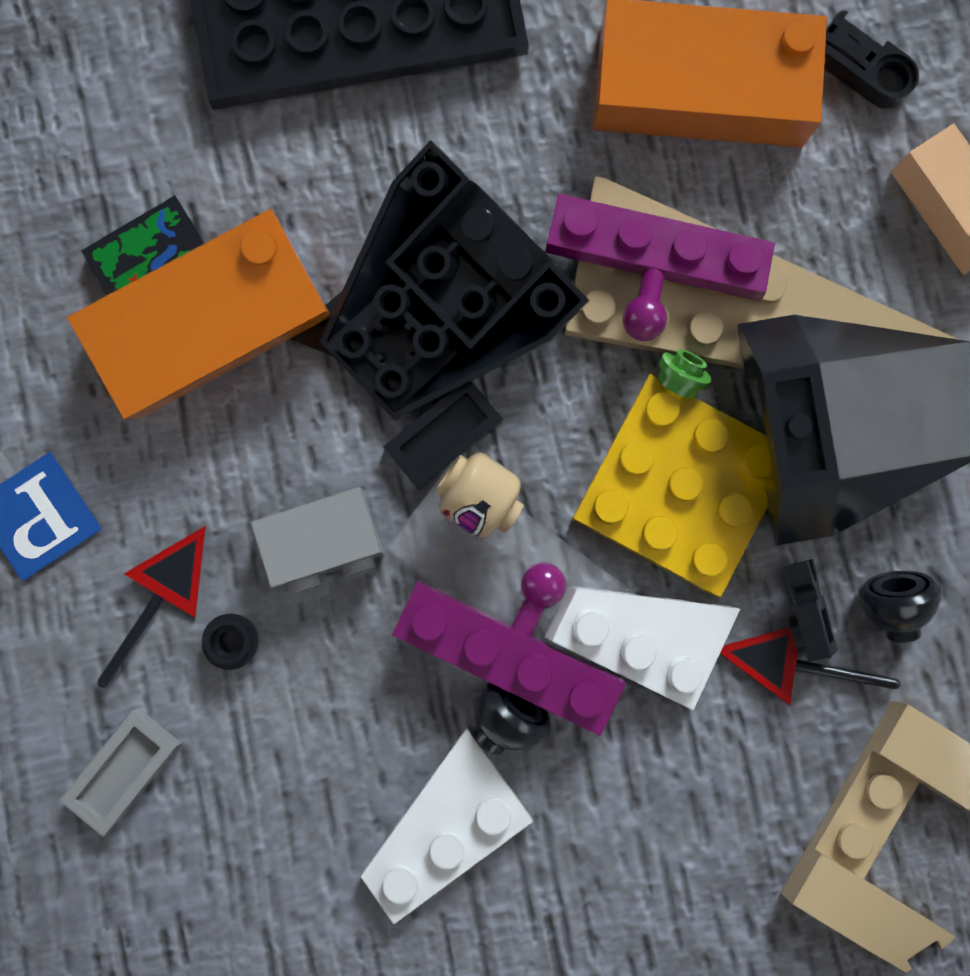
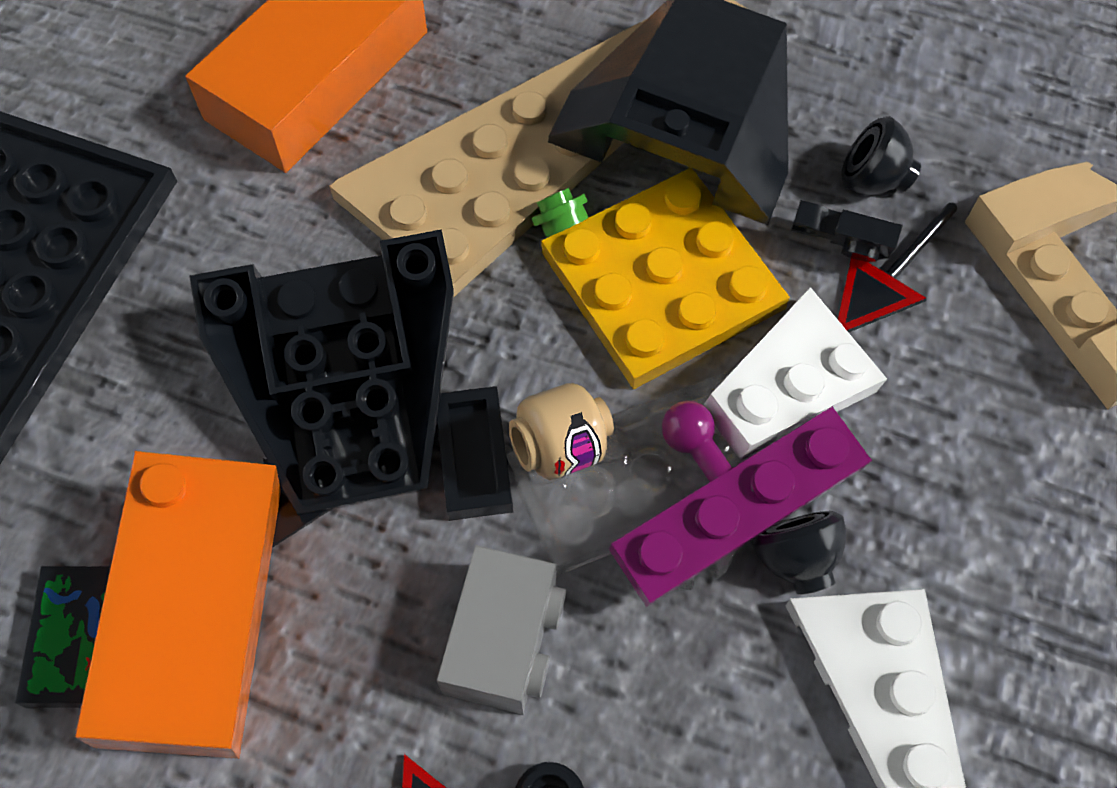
camera: 50 degrees left, 20 degrees down
magenta plate [545,193,775,341] -> none

